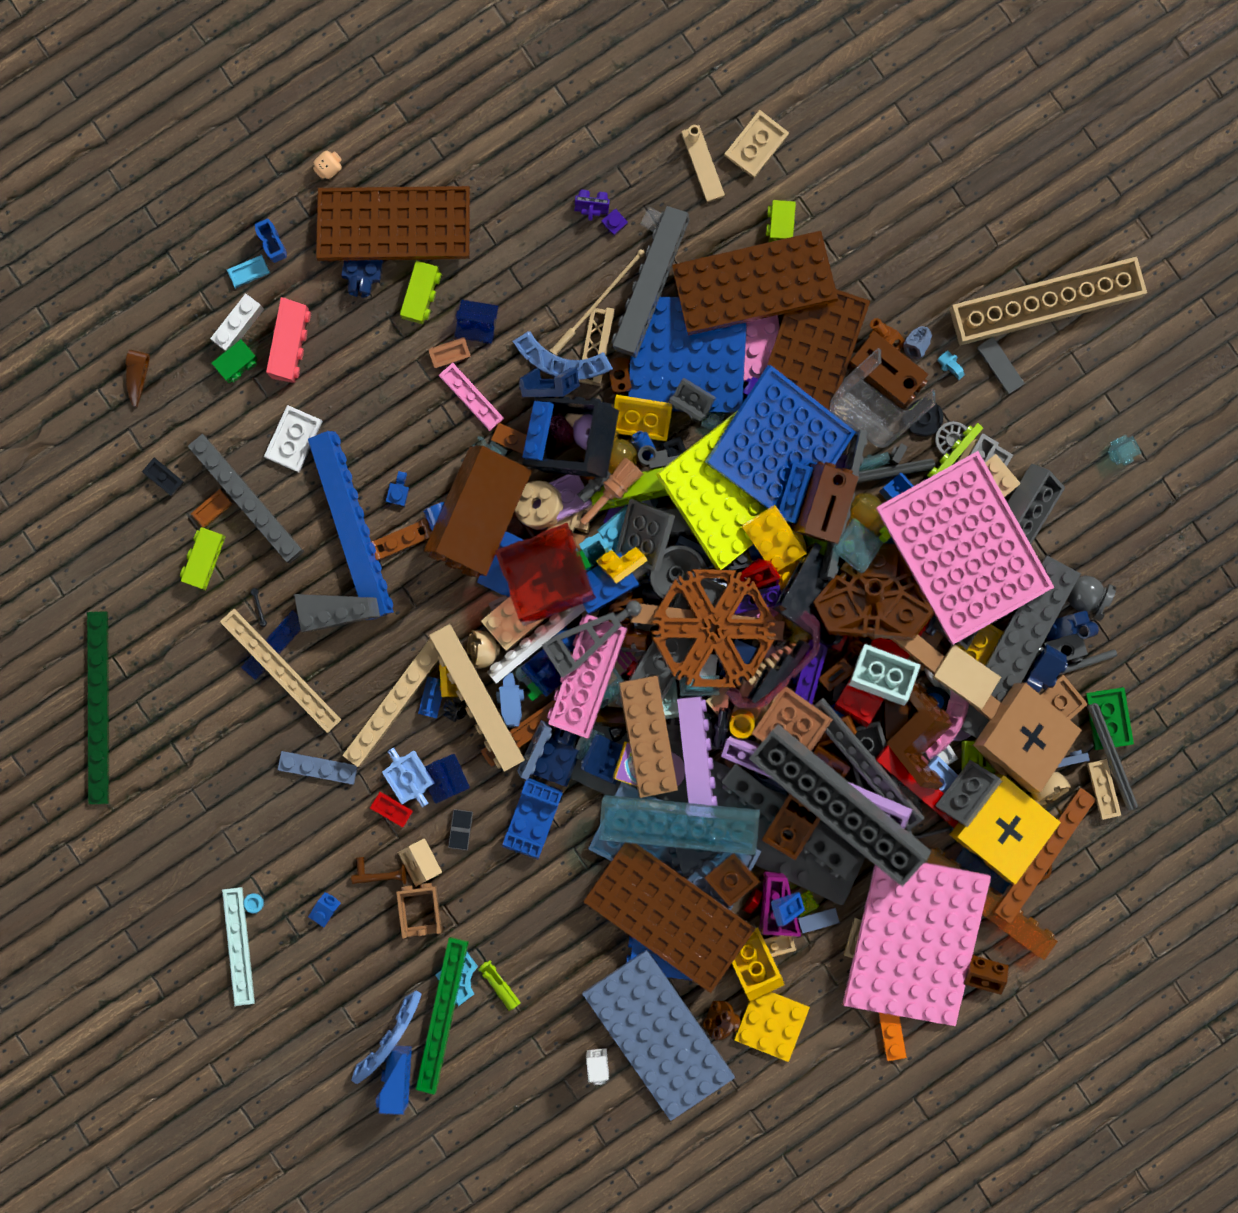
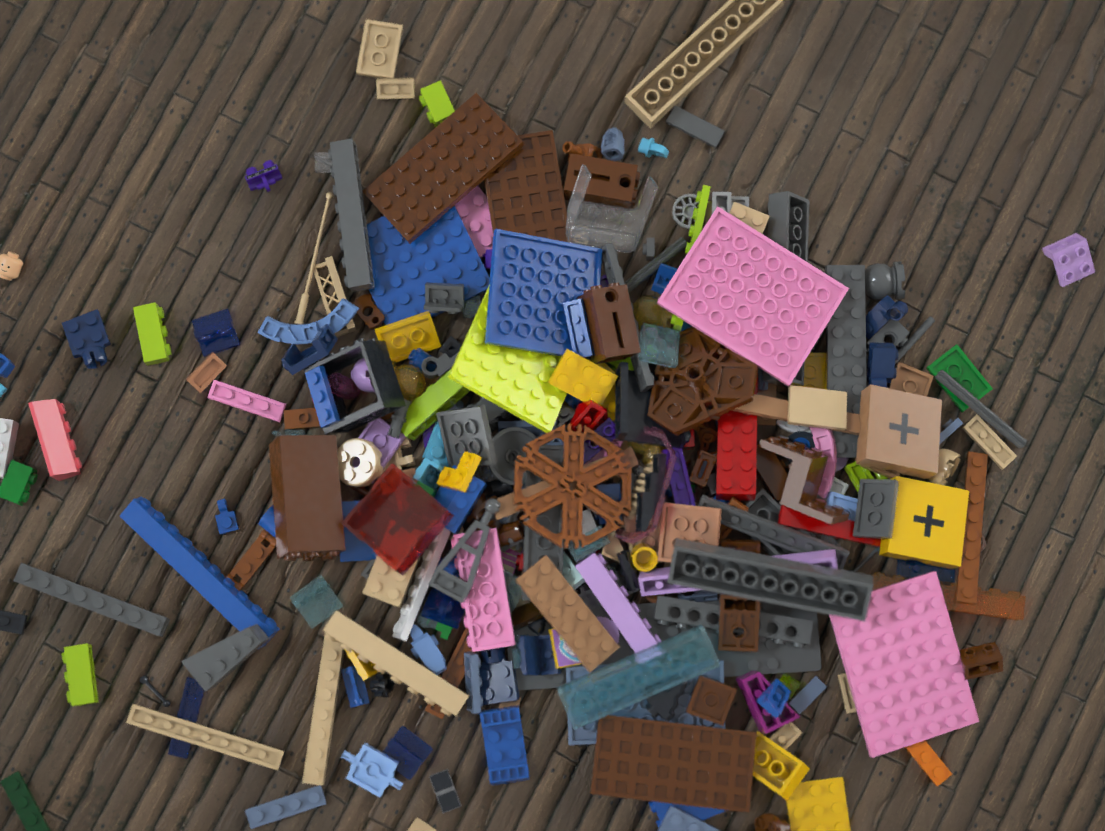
camera: 30 degrees left, 5 degrees down
dark orange tile [191,489,233,528] -> none
white tile [264,405,323,473] -> none
reddish brown plate [316,186,470,261] -> none
red plate [370,791,413,828] -> none
tan cylinder [467,630,500,669] -> none
nougat piece [580,457,644,526] -> none
dark purple plate [601,208,628,236] -> none
tan piece [681,125,725,203] -> none
red tile [743,888,762,914] -> none
light aqua brick [849,644,920,706] -> none
clear light blue pin [859,452,890,471] -> none
black tile [905,398,944,437] -> none
clear light blue brick [1108,435,1141,466] -> none
none -> clear light blue hinge [289,575,343,629]
none -> tan plate [376,78,415,99]

